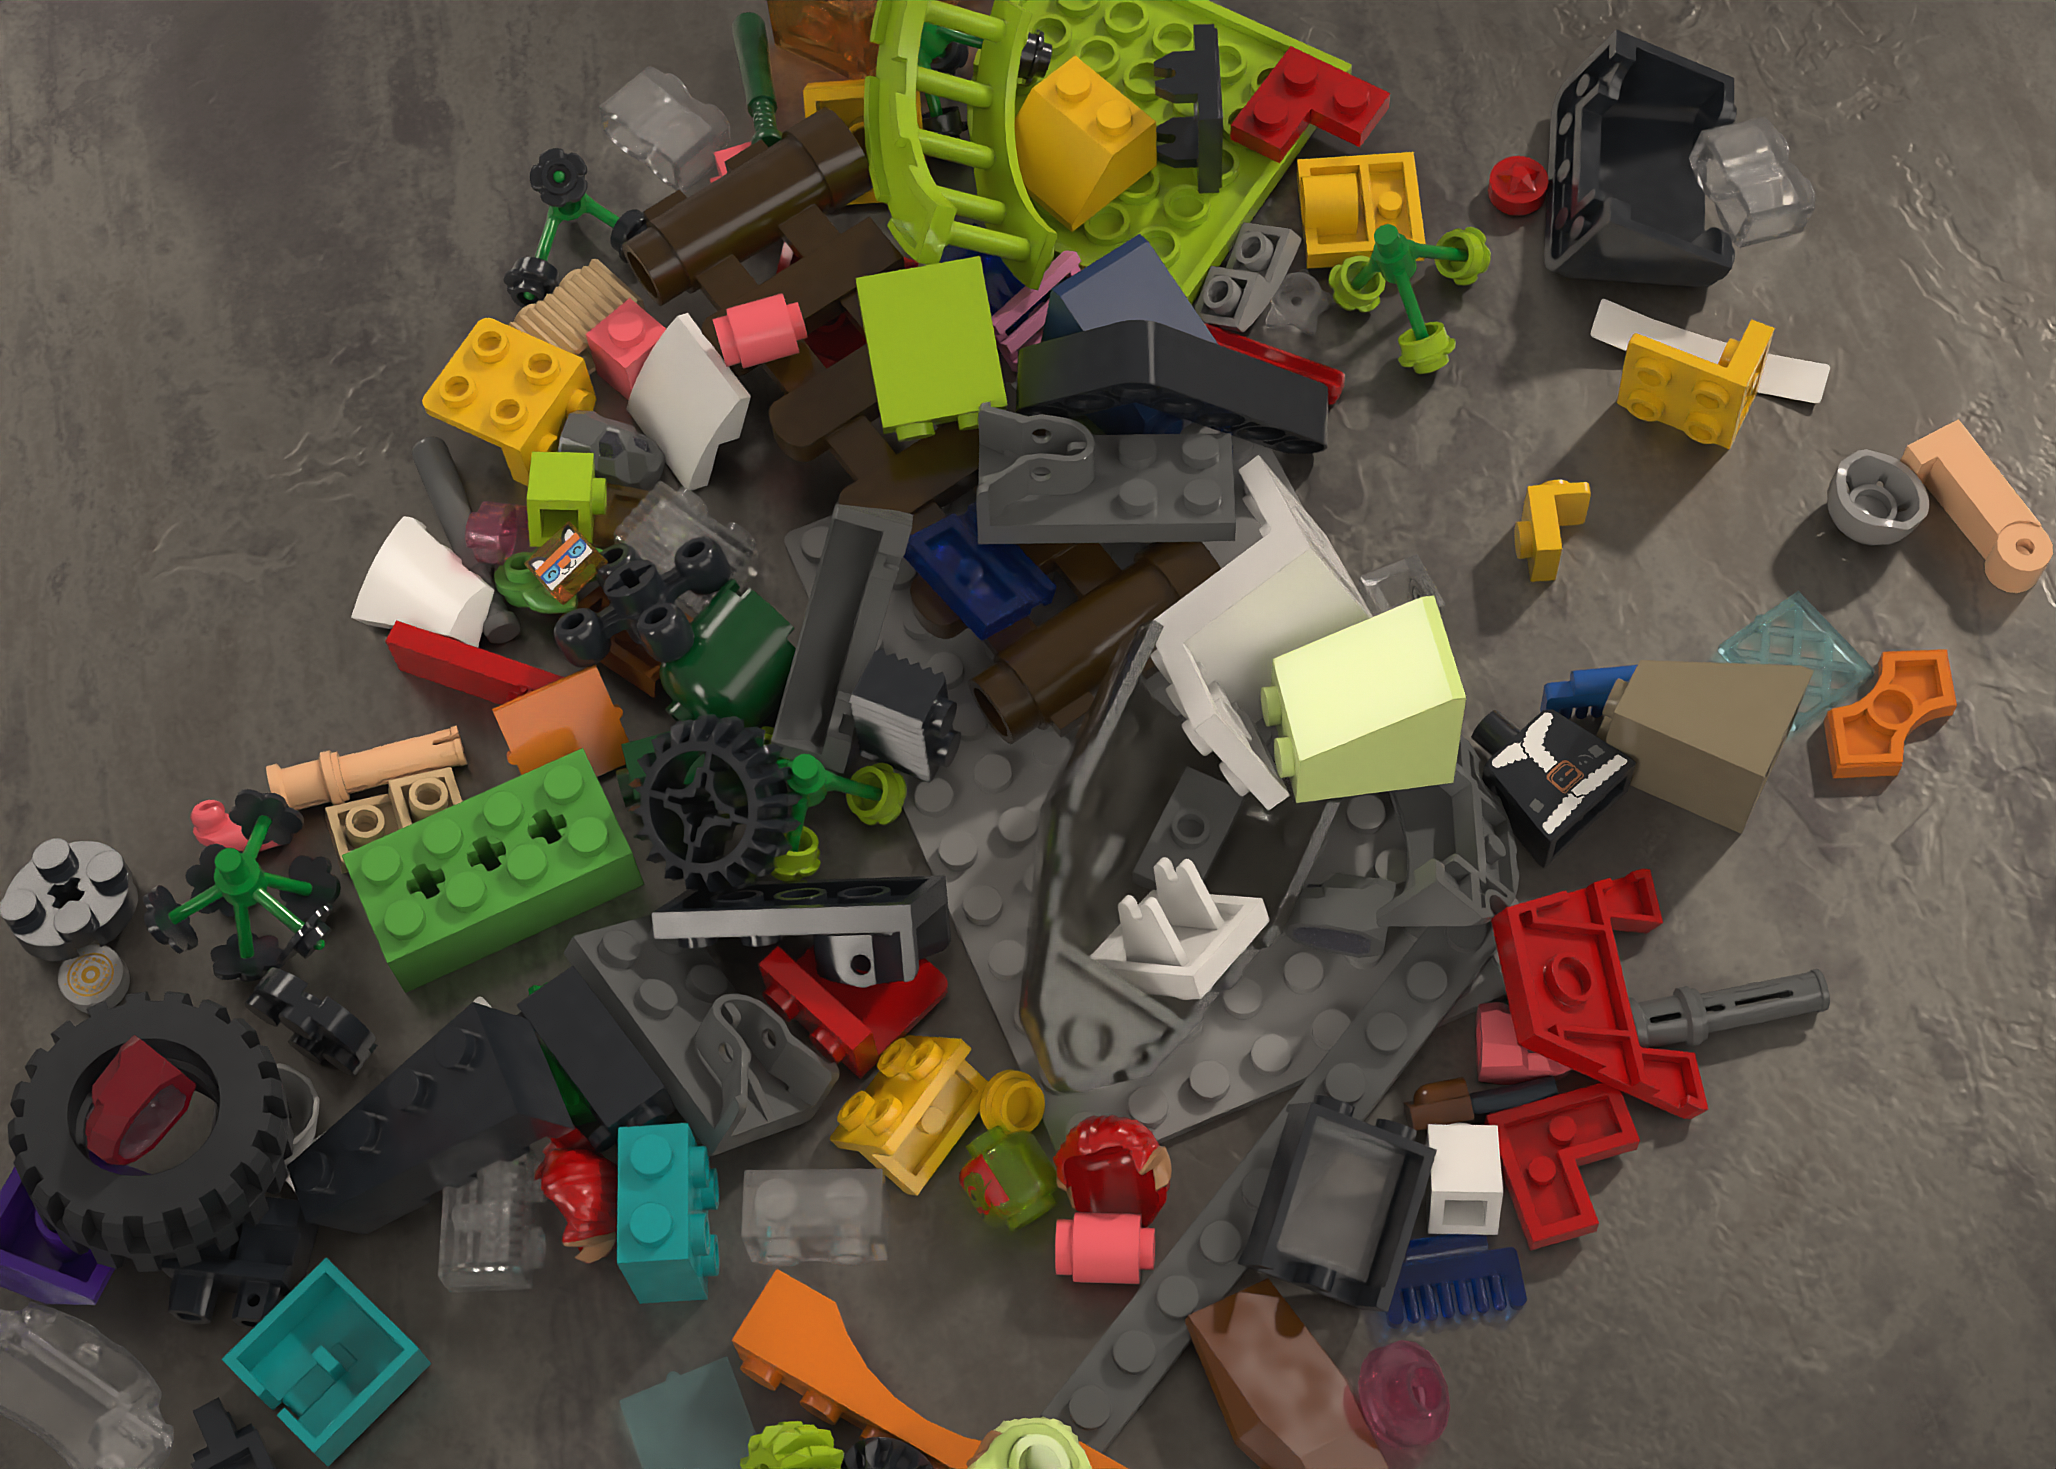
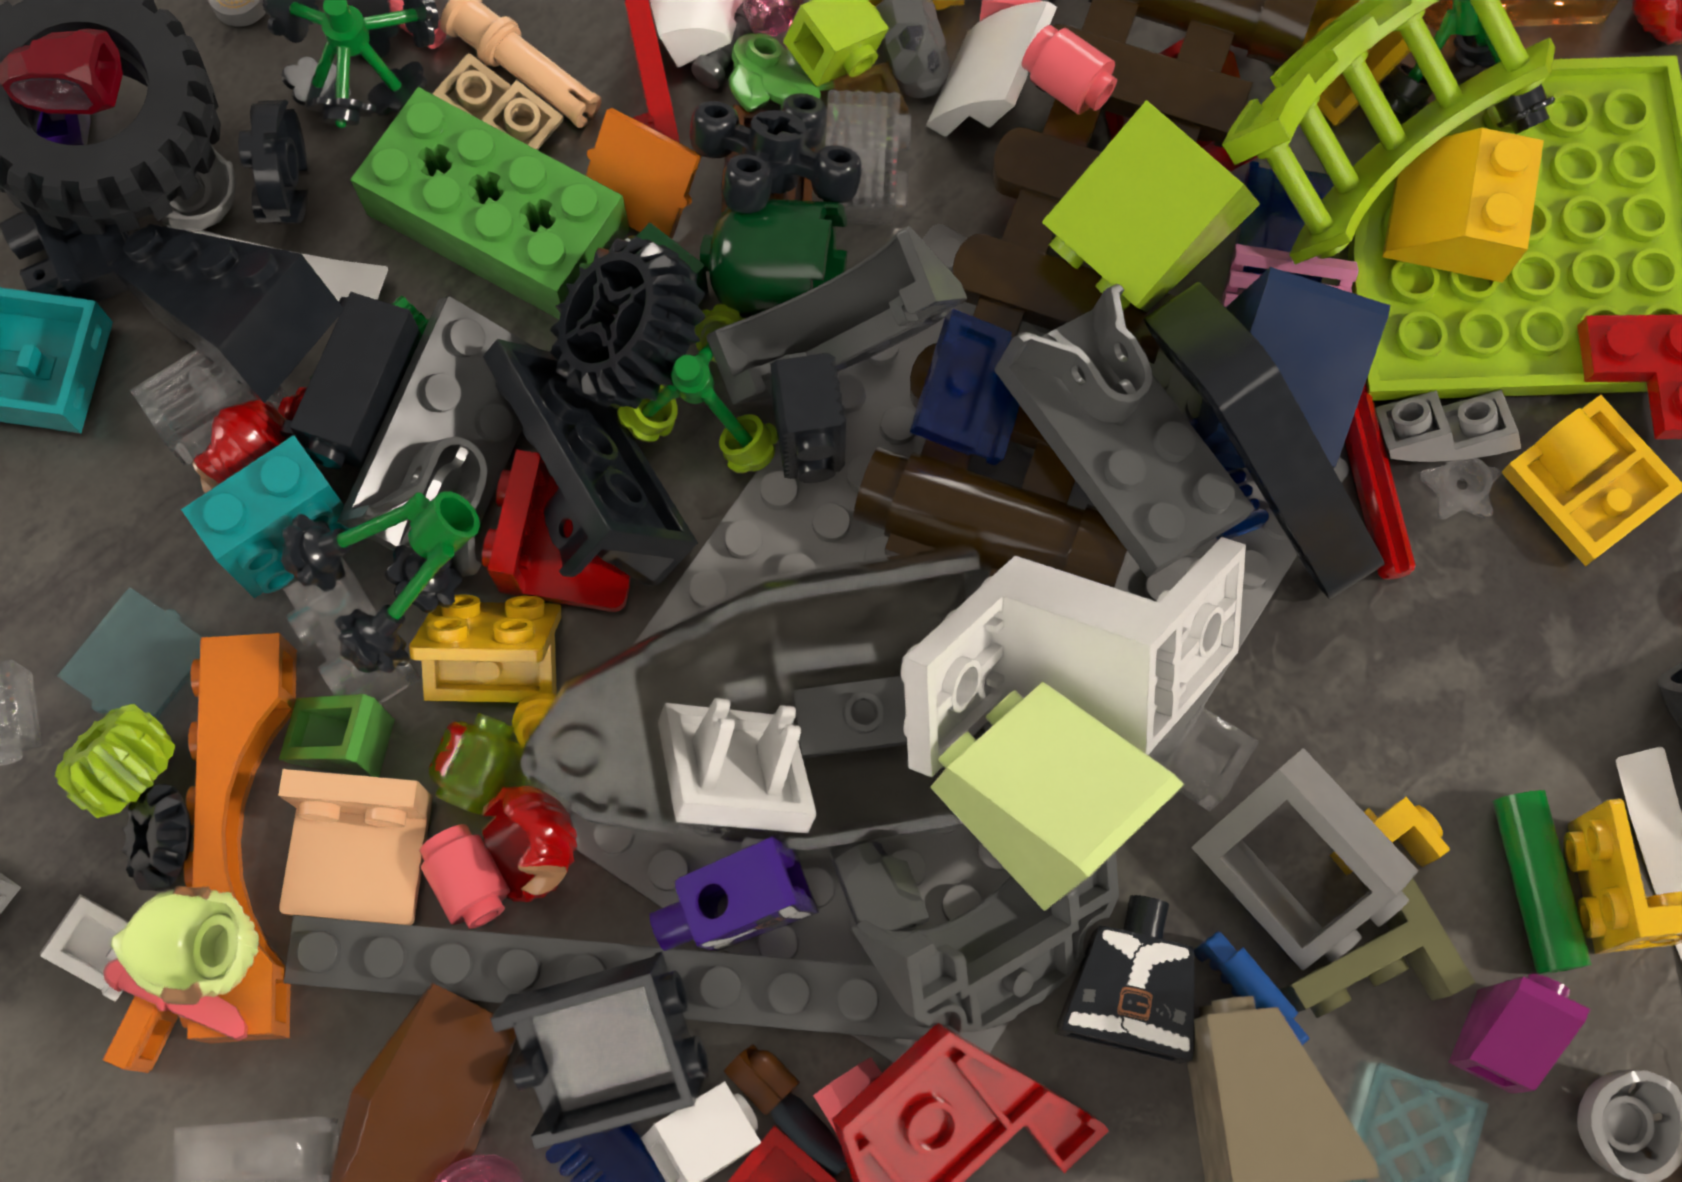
camera: 50 degrees right, 10 degrees up
tile [524,521,608,605] -> none
black piece [1154,24,1223,193] -> none
lime plant [1328,224,1491,374] -> none
none -> light nougat bracket [278,769,433,925]
none -> bright green slope [279,694,395,777]
none -> black plant [281,491,480,673]
none -> dark purple torso [649,837,819,951]
none -> light grey window [1191,748,1418,971]
none -> olive bracket [1279,878,1476,1018]
none -> magenta slope [1448,973,1590,1094]
none -> green piece [1492,790,1592,975]

